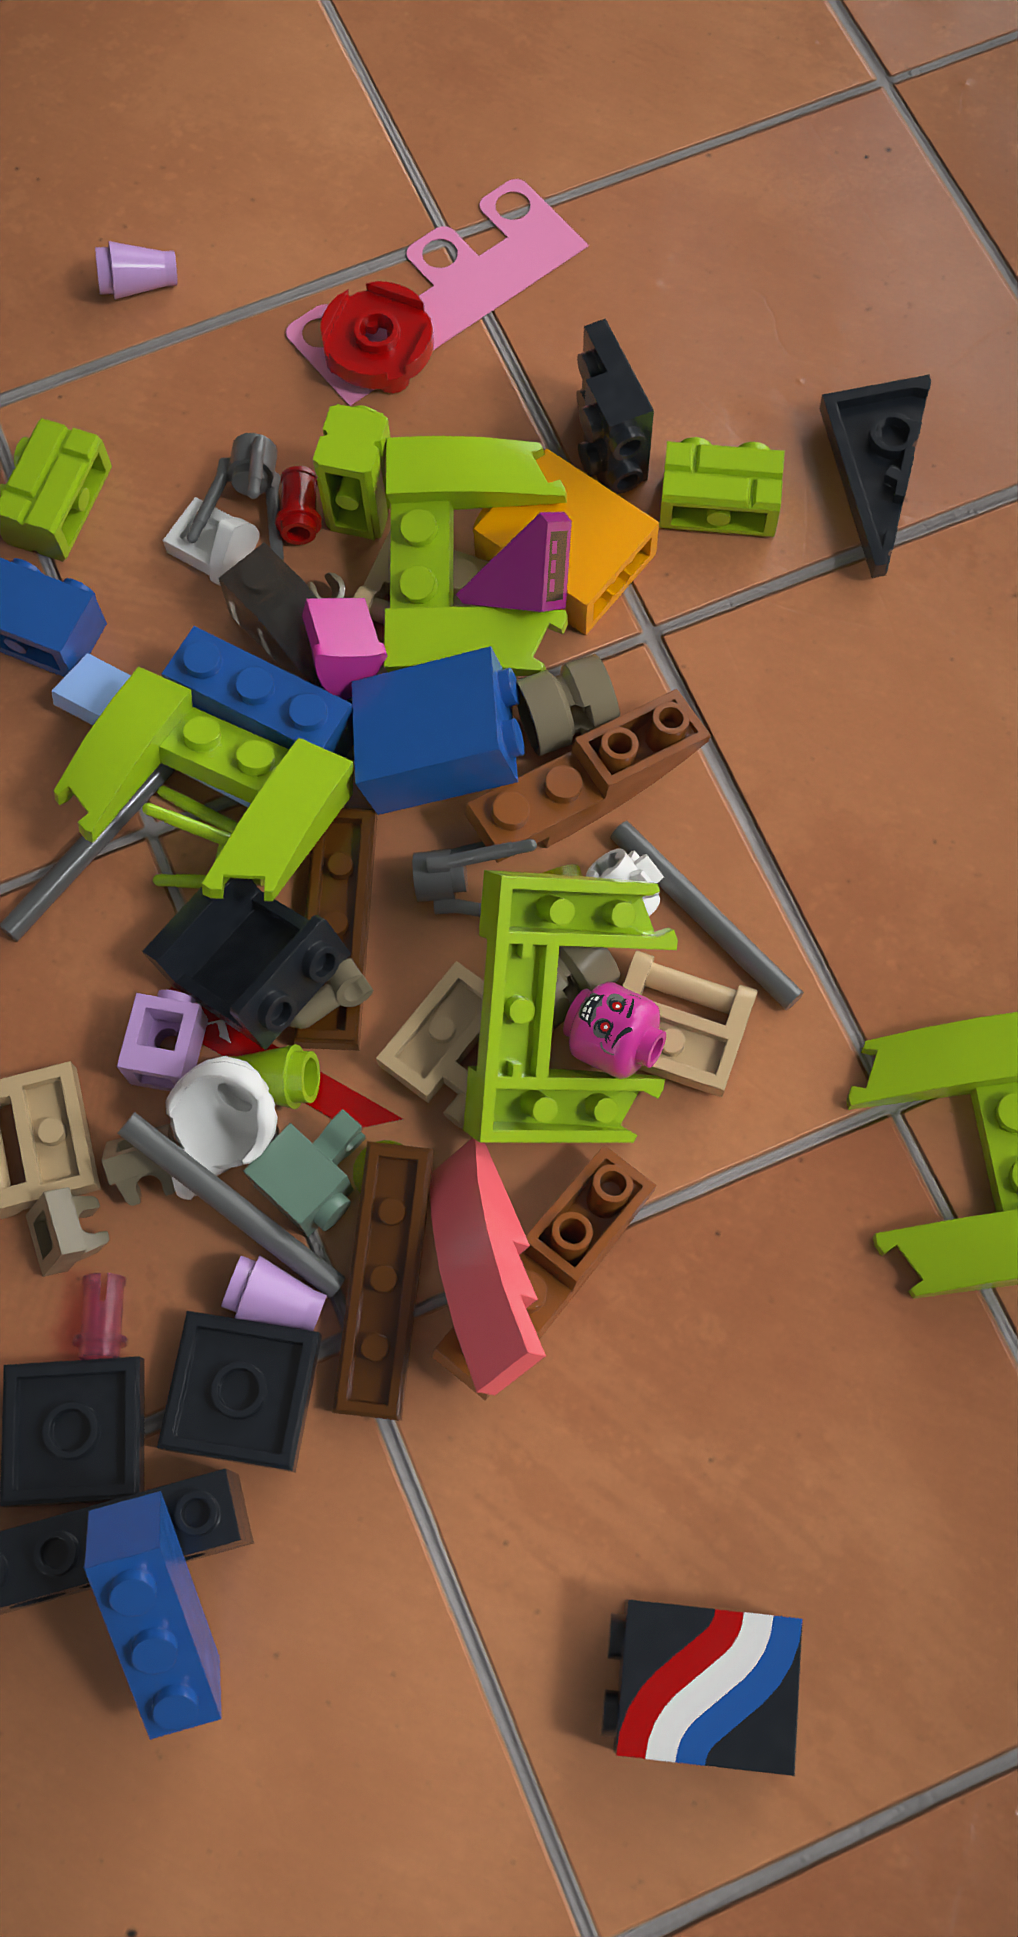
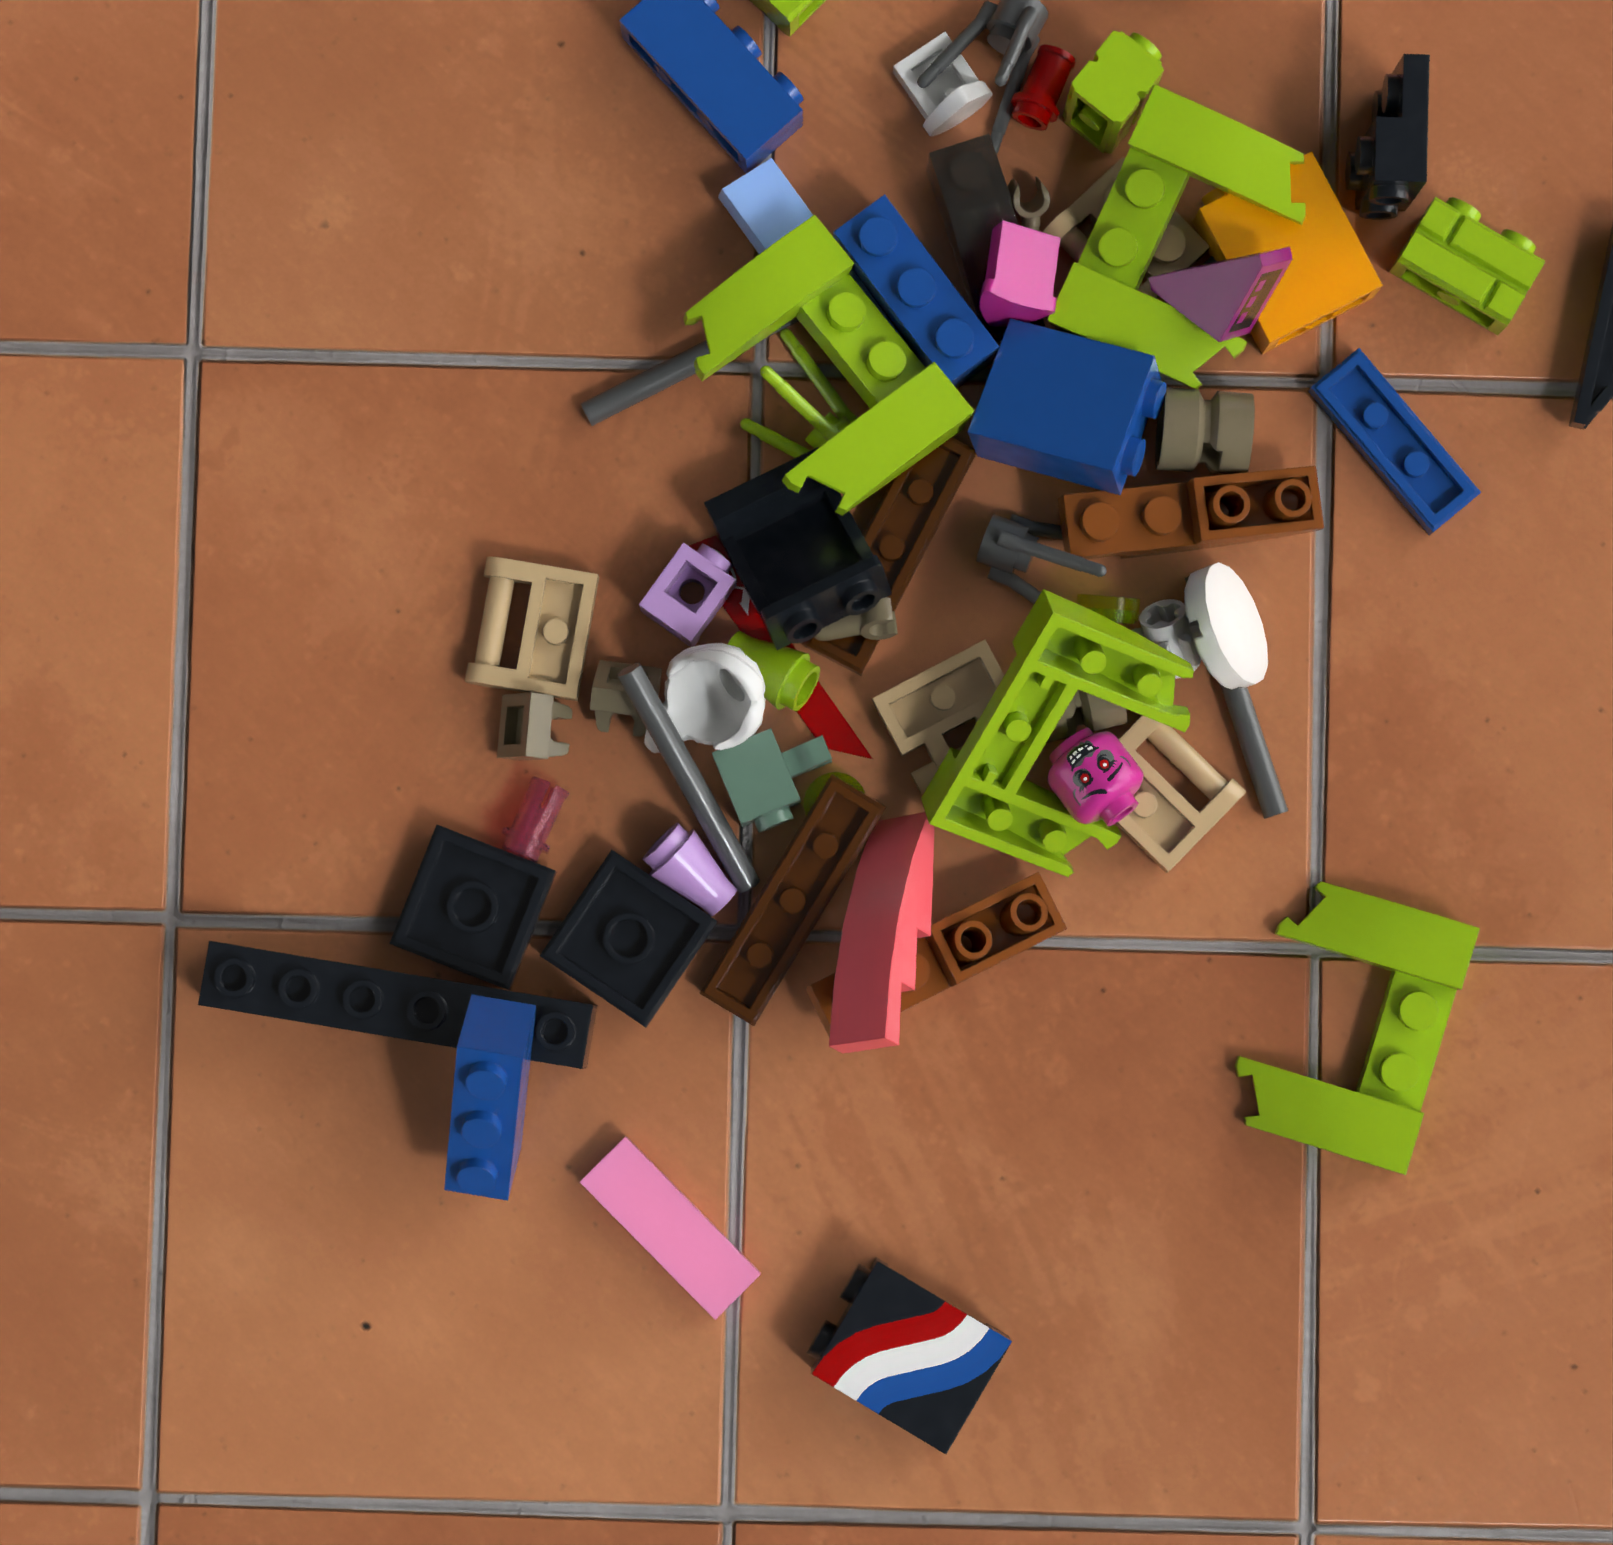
camera: 20 degrees right, 15 degrees up
none -> bright pink tile [580,1136,761,1320]
none -> white tile [1184,562,1268,690]
none -> blue tile [1308,348,1481,535]

